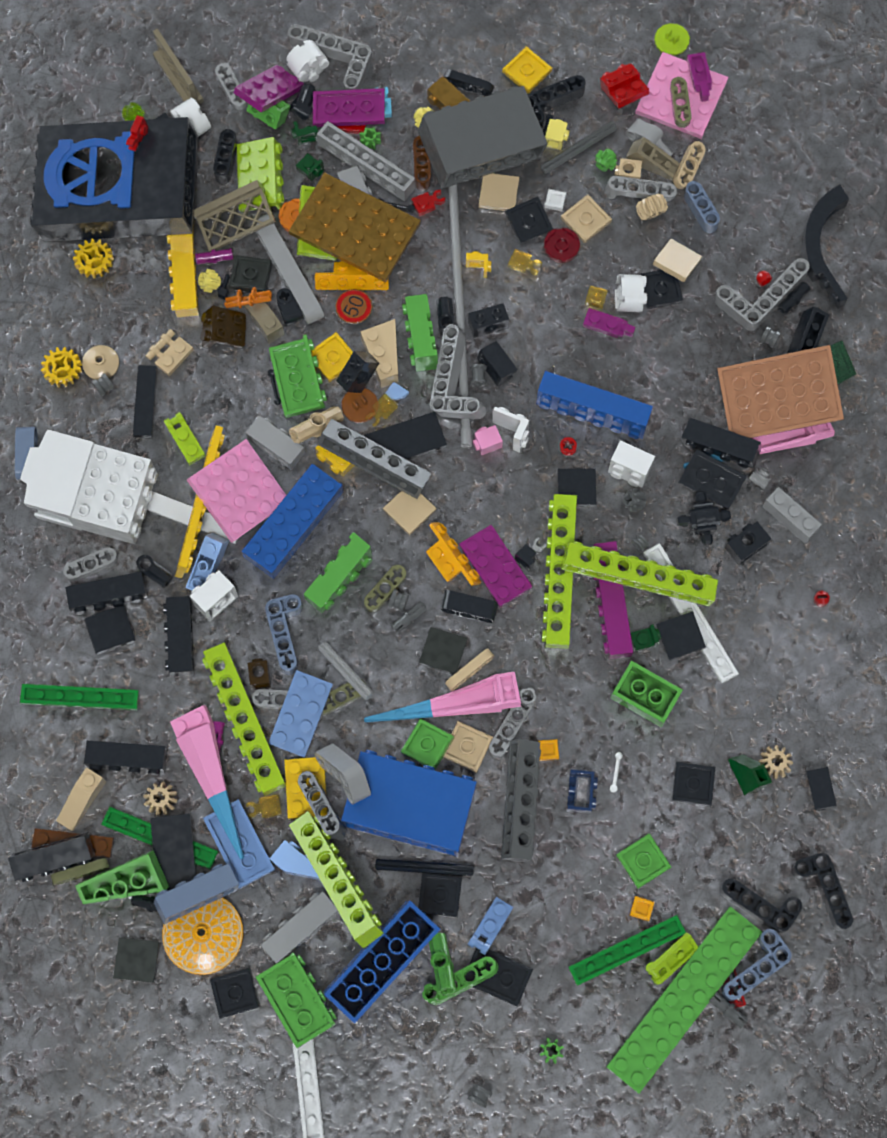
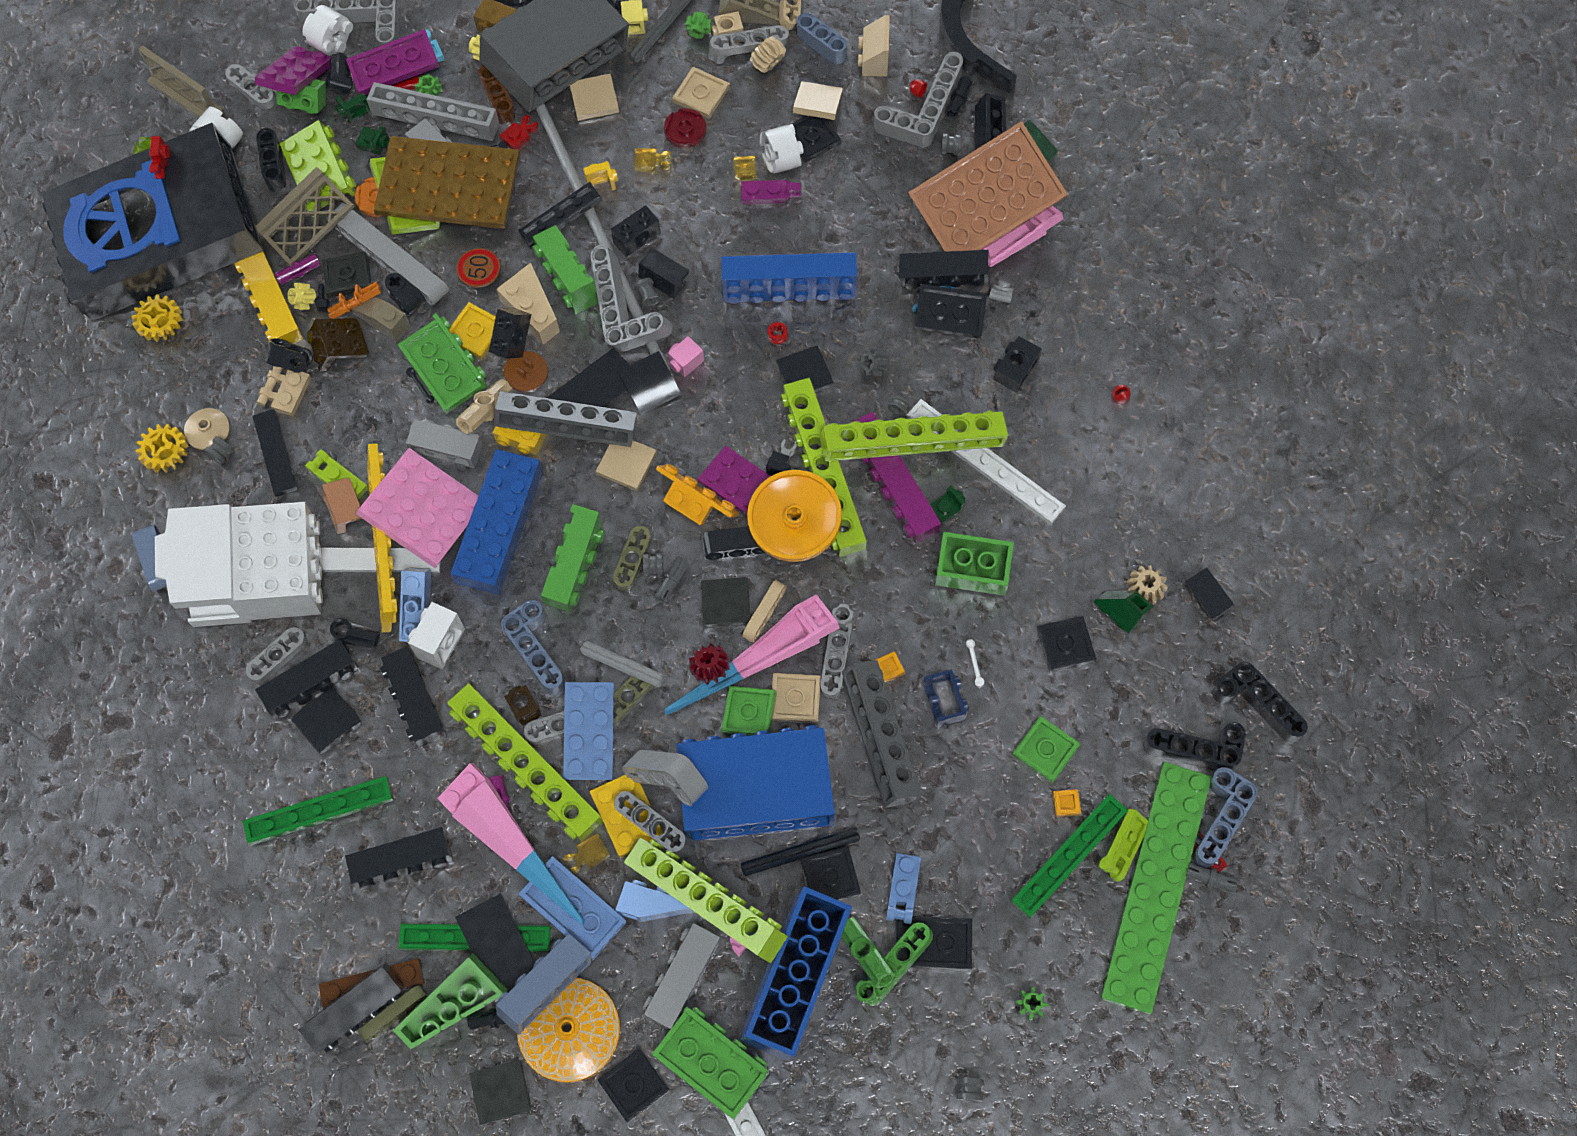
camera: 20 degrees left, 5 degrees down
tan slope [56,767,106,832] -> none
tan gear [144,782,178,816] -> none
light orange bracket [315,261,389,290] -> none
clear yellow plate [365,393,398,427] -> none
light blue tile [383,382,409,401] -> none
black piece [436,296,455,335] -> none
white bracket [493,407,530,453] -> none
black tile [505,197,553,245] -> none
white tile [545,189,566,211] -> none
white brick [608,440,655,488] -> none
black tile [656,611,706,661] -> none
black piece [677,492,731,546] -> none
light grey brick [763,487,822,544] -> none
none -> black piece [266,338,313,373]
none -> nougat panel [322,478,362,535]
none -> black tile [518,182,603,249]
none -> black slope [619,351,681,415]
none -> dark red gear [689,643,730,685]
none -> light orange dish [747,470,842,562]
none -> tan slope [858,15,890,76]

